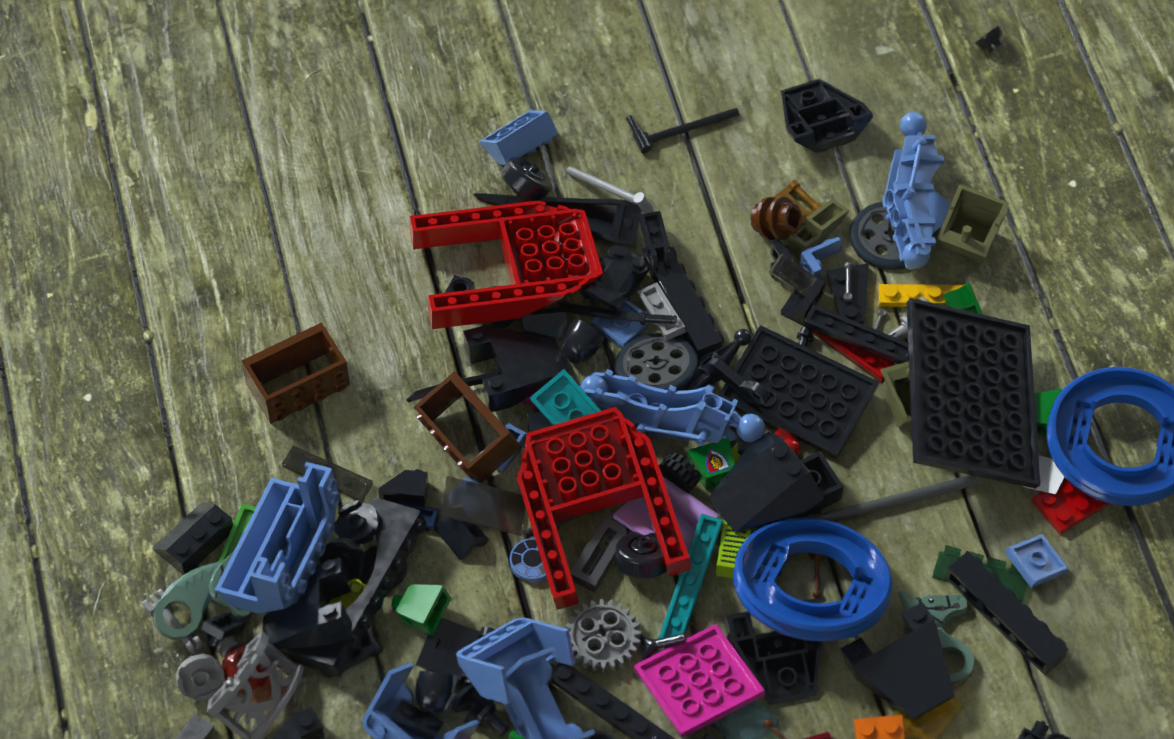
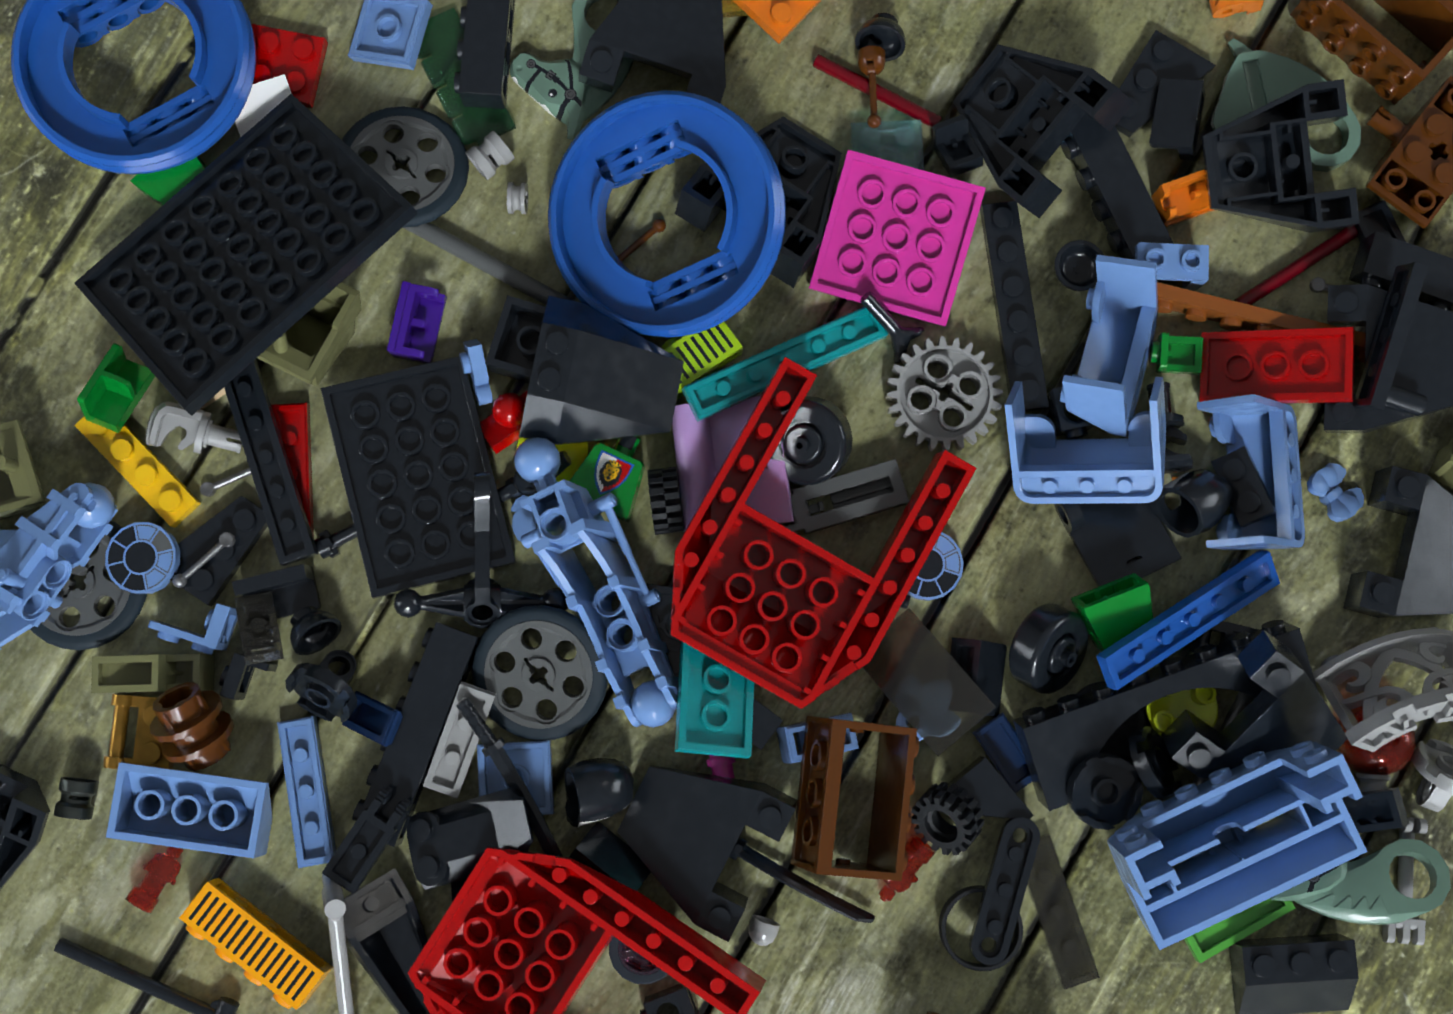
camera: 135 degrees left, 25 degrees up
none -> pearl dark grey wheel [54,777,99,820]
none -> tile [105,522,180,594]
none -> medium blue slope [106,762,273,858]
none -> clear red piece [125,847,184,913]
none -> light orange brick [179,877,333,1010]
none -> medium blue tile [277,716,336,868]
none -> black tile [285,650,358,722]
none -> black piece [290,606,342,655]
none -> dark grey wedge [342,106,469,228]
none -> dark blue tile [342,691,403,747]
none -> dark purple hinge [387,281,447,364]
none -> medium blue plate [459,339,493,406]
none -> light grey wheel [465,131,515,180]
none -> light grey bush [507,182,528,214]
none -> light grey hinge [748,915,780,946]
none -> clear red piece [879,834,935,902]
none -> black tyre [911,782,984,856]
none -> black tyre [939,885,1023,971]
none -> black plate [969,817,1040,965]
none -> black wheel [1009,603,1088,694]
none -> blue plate [1096,550,1280,690]

